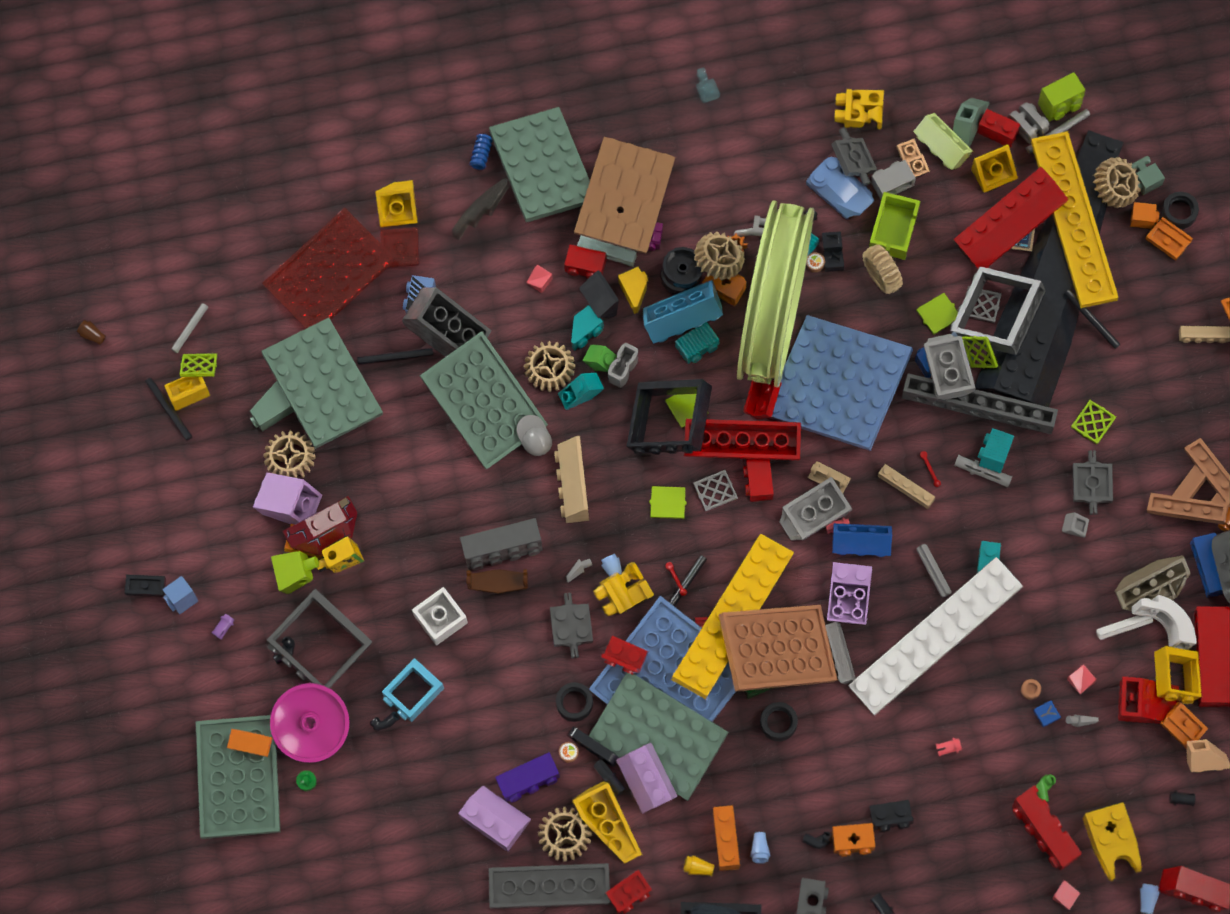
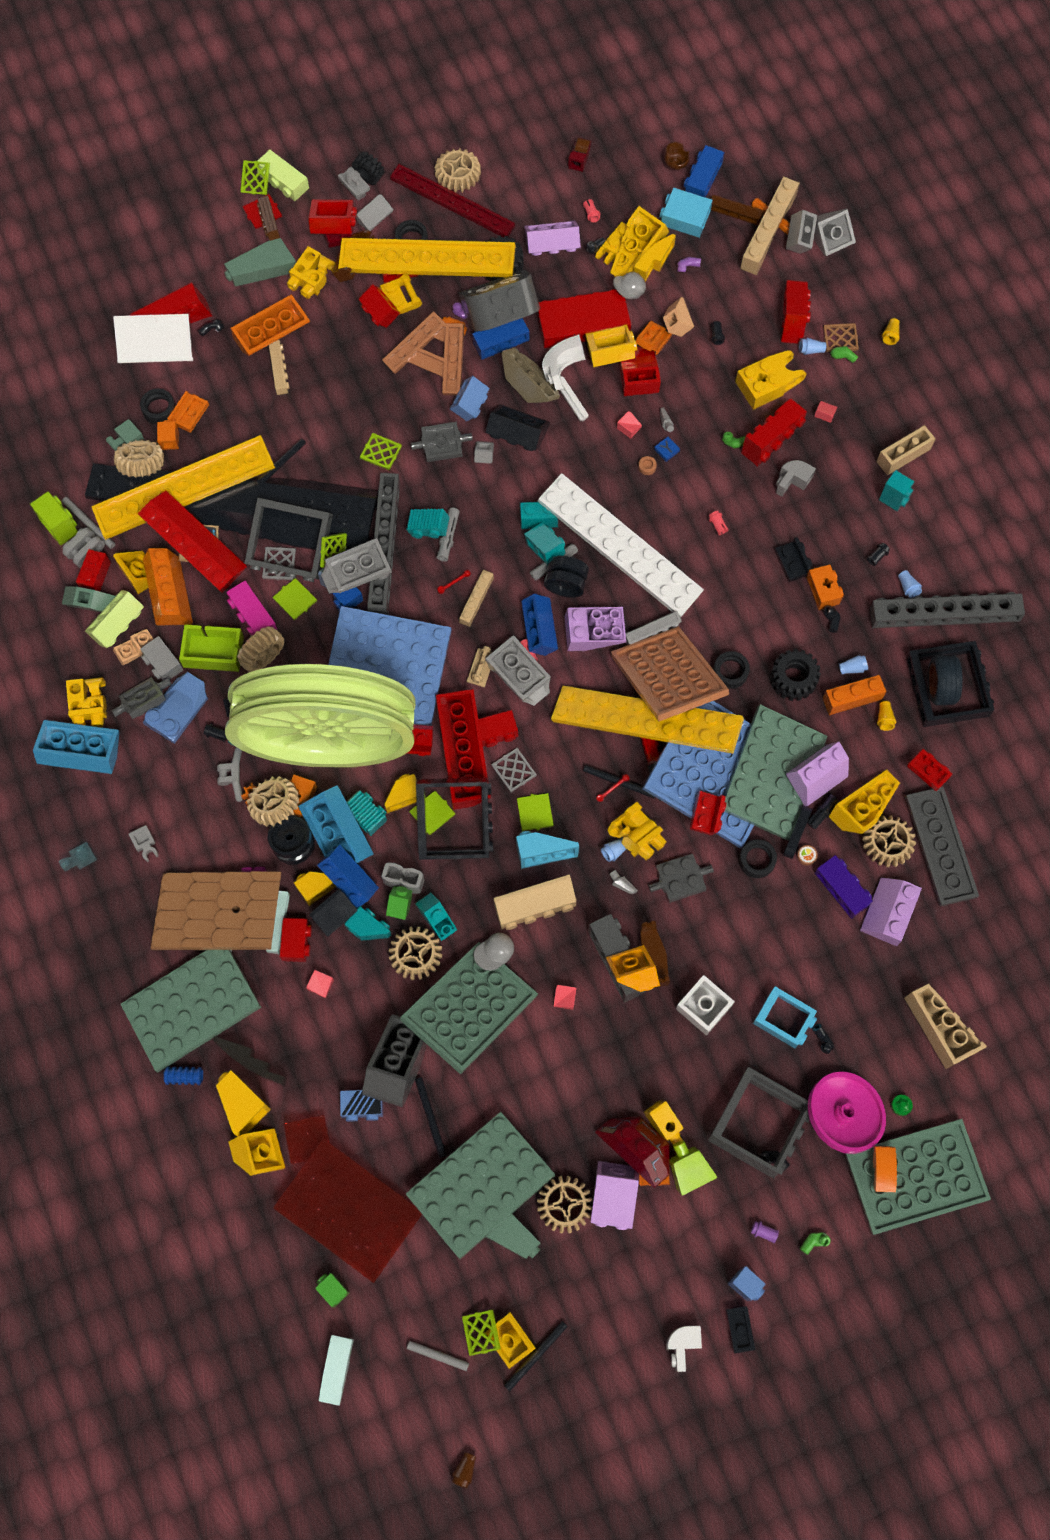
camera: 105 degrees left, 0 degrees up
none -> dark azure slope [33,720,119,774]
none -> light grey plate [129,825,159,862]
none -> orange slope [143,548,193,625]
none -> yellow slope [216,1070,271,1136]
none -> dark pink brick [226,581,277,636]
none -> bright green brick [315,1273,350,1308]
none -> blue brick [317,845,379,909]
none -> light aqua slope [319,1335,354,1406]
none -> yellow slope [385,774,417,813]
none -> medium blue brick [450,376,489,421]
none -> black slope [485,405,550,451]
none -> medium azure slope [516,831,579,869]
none -> teal brick [524,522,566,565]
none -> black wheel [544,556,589,598]
none -> coral slope [554,985,576,1010]
none -> light orange slope [606,945,660,992]
none -> white brick [666,1326,702,1372]
none -> black tyre [770,649,821,701]
none -> light grey brick [776,460,816,497]
none -> bright green arm [799,1232,831,1255]
none -> tan wedge [905,984,987,1069]

